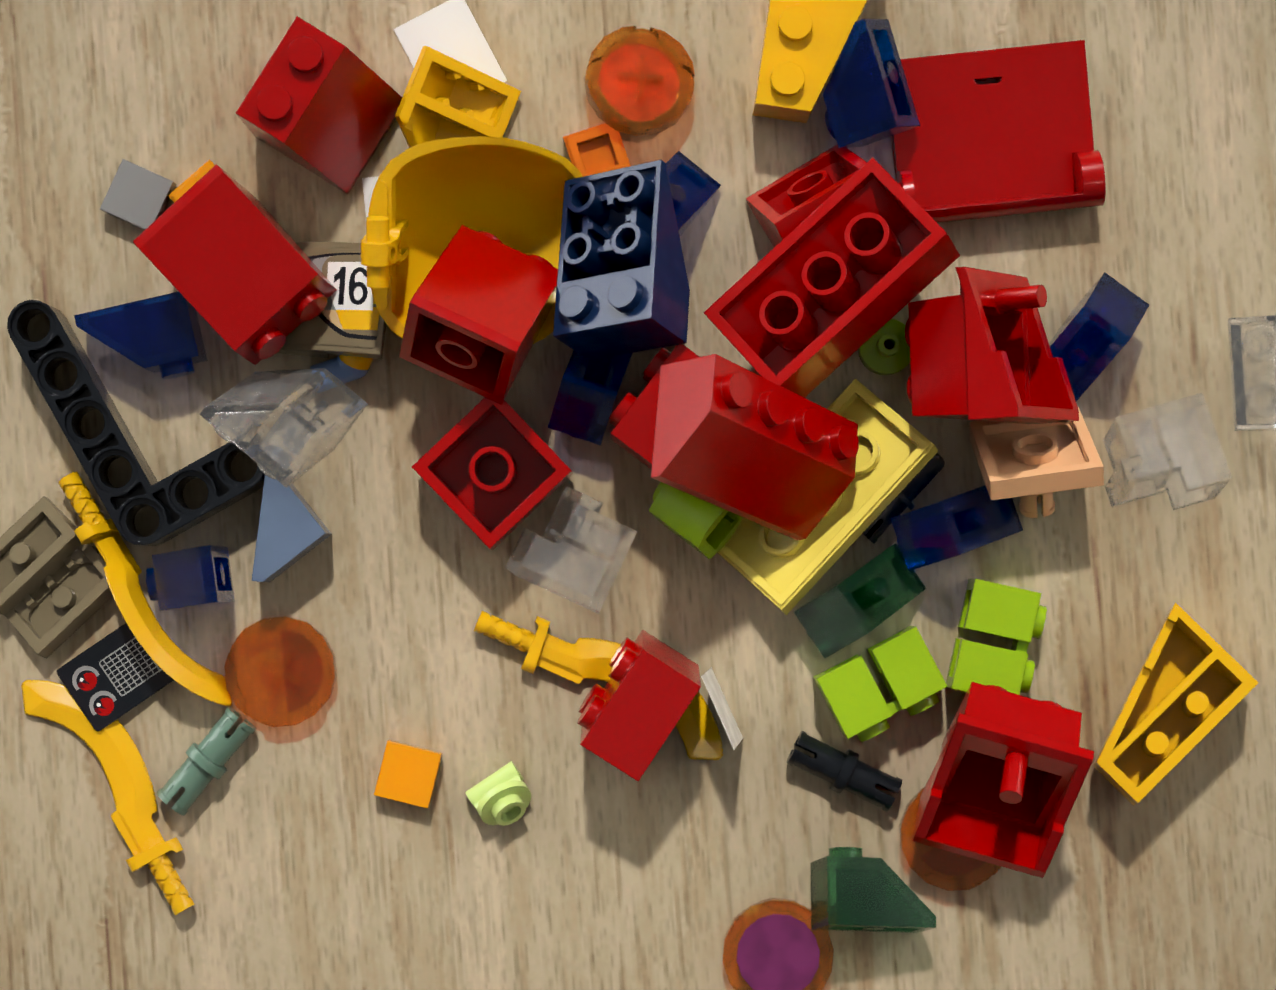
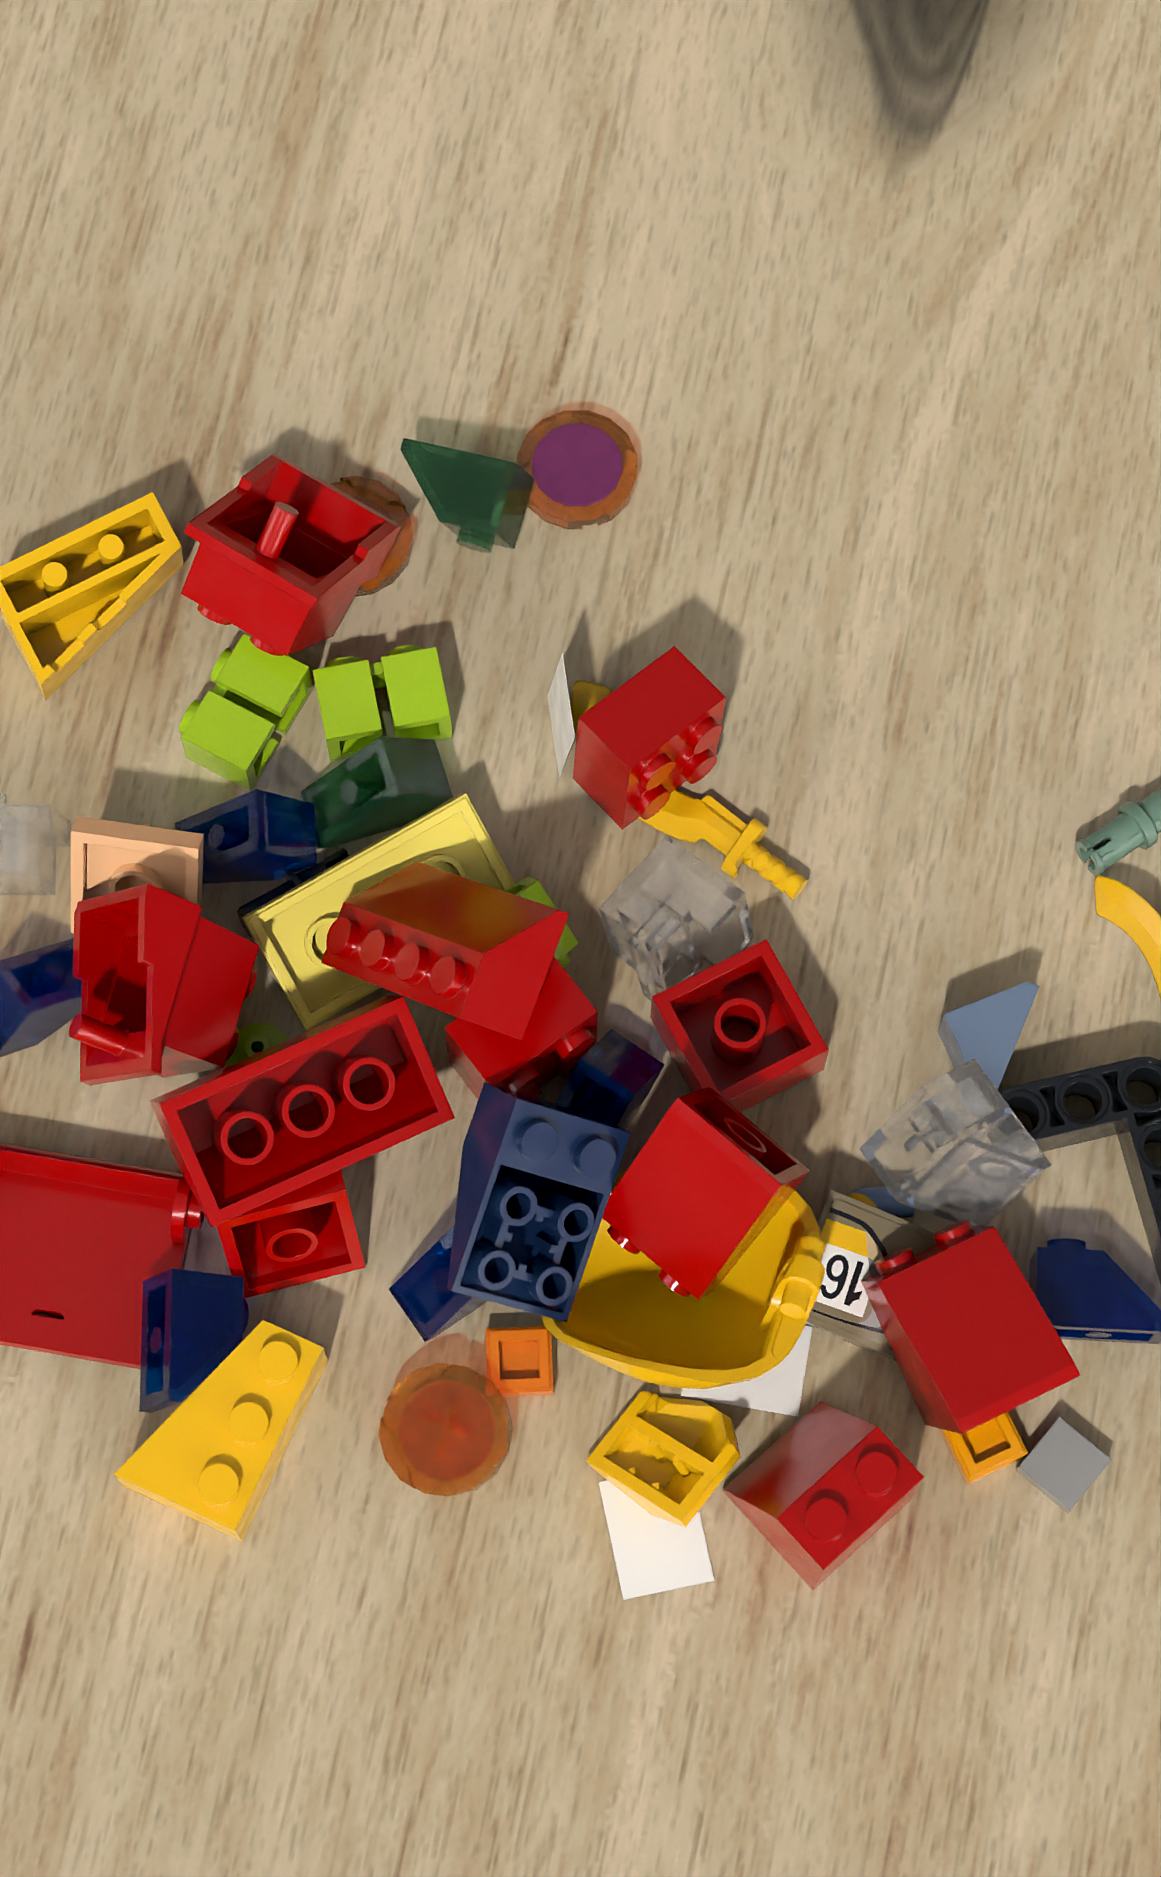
camera: 160 degrees left, 15 degrees down
clear blue slope [146,545,235,611] -> none
clear orange tile [224,616,337,727] -> none
light orange tile [374,740,443,809] -> none
yellowish green plate [465,761,531,826] -> none
black pin [787,731,903,812] -> none

